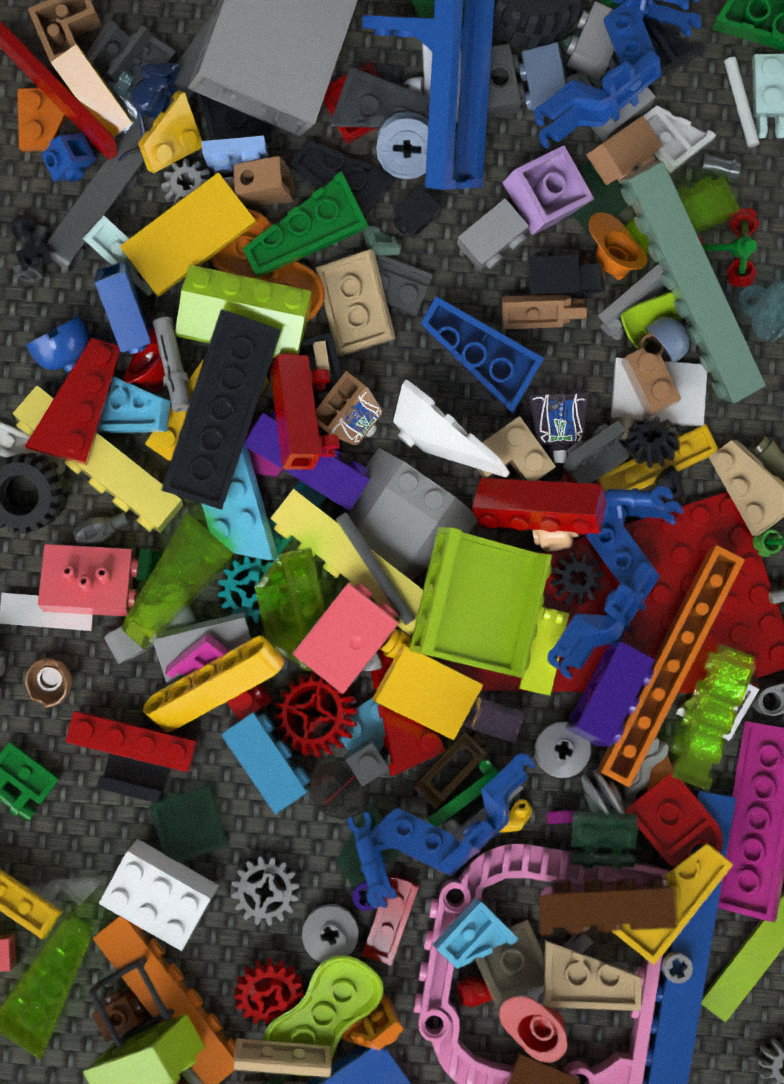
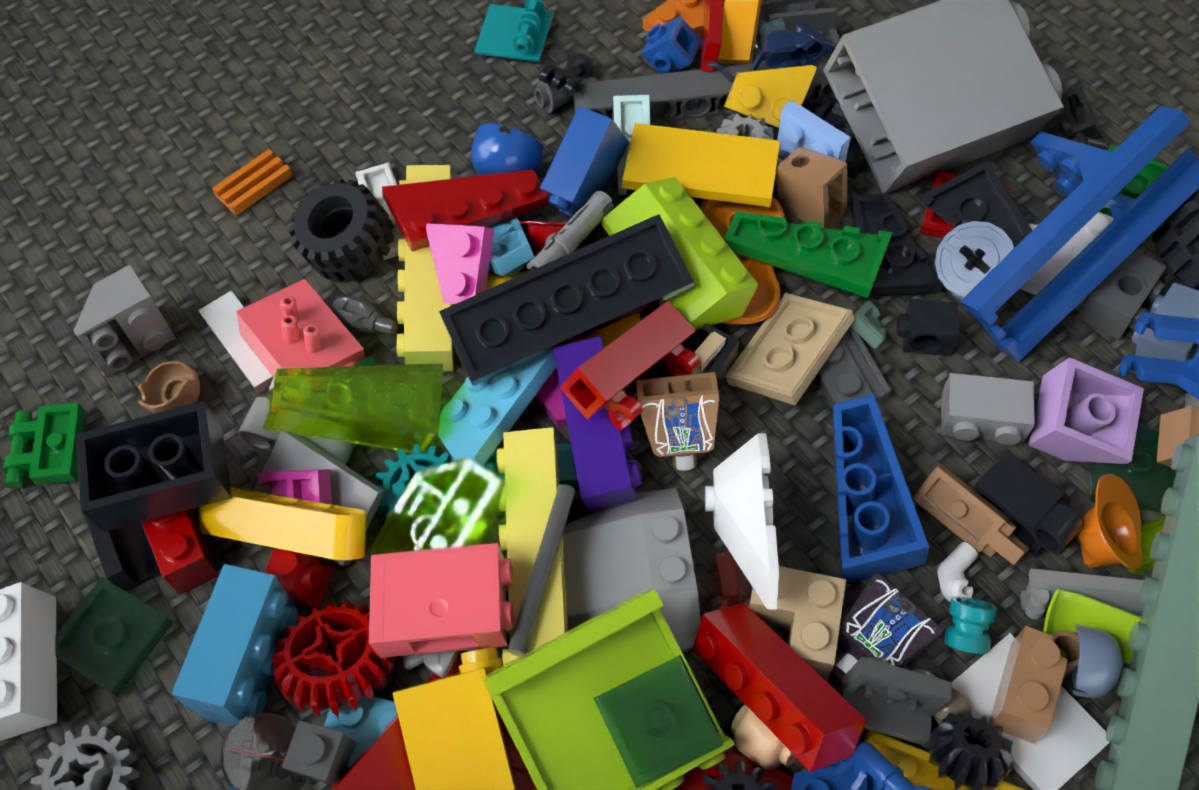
camera: 50 degrees right, 25 degrees down
none -> black brick [76,401,232,532]
none -> wing [426,223,494,305]
none -> clear green plate [593,655,724,788]
none -> clear red tile [714,553,740,609]
none -> white arm [937,542,978,602]
none -> teal wheel [944,597,997,654]

